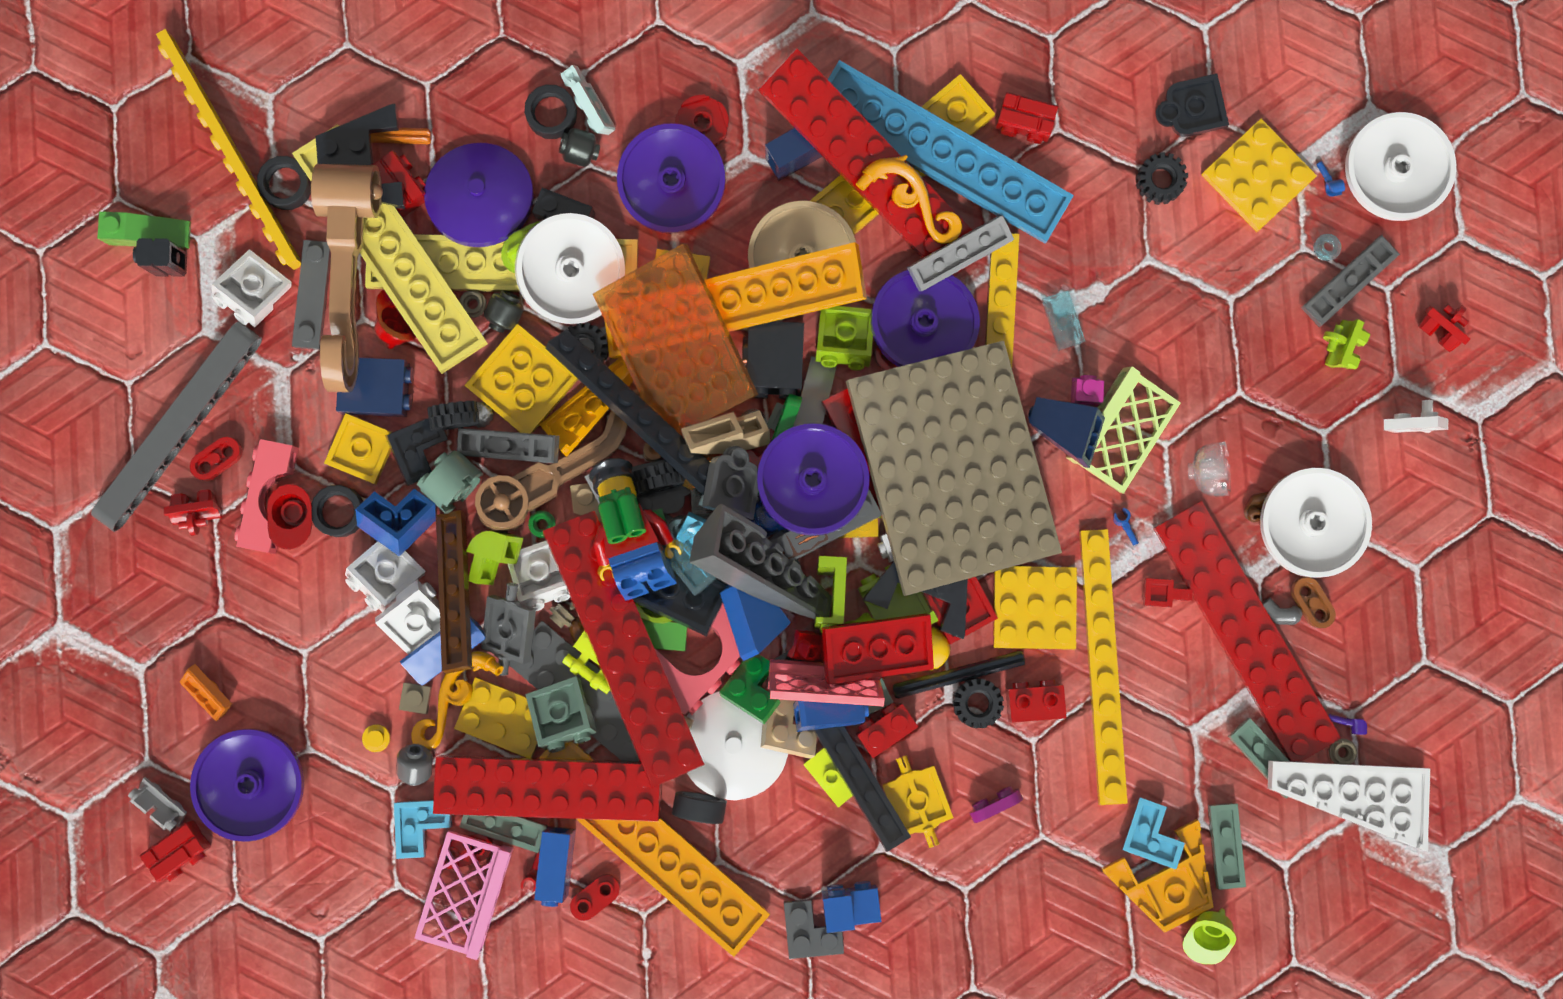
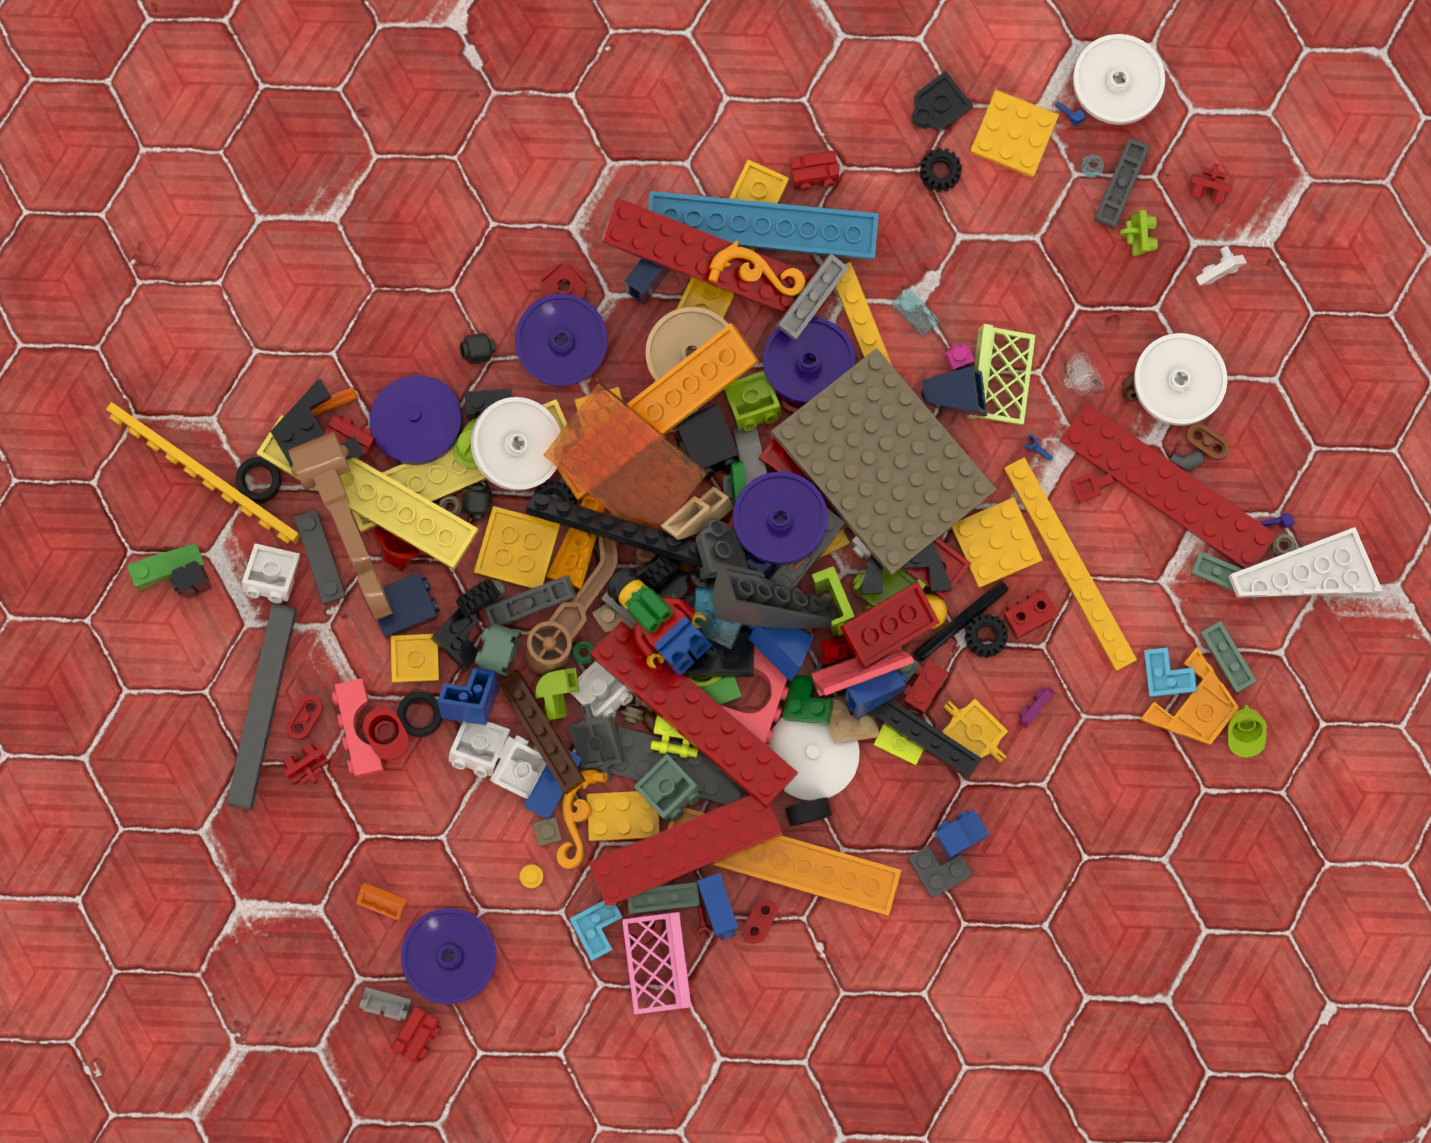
camera: 20 degrees left, 5 degrees down
dark grey head [396,744,433,786] -> none
black tyre [524,84,577,139] -> none
light aqua hinge [561,65,616,135] -> none

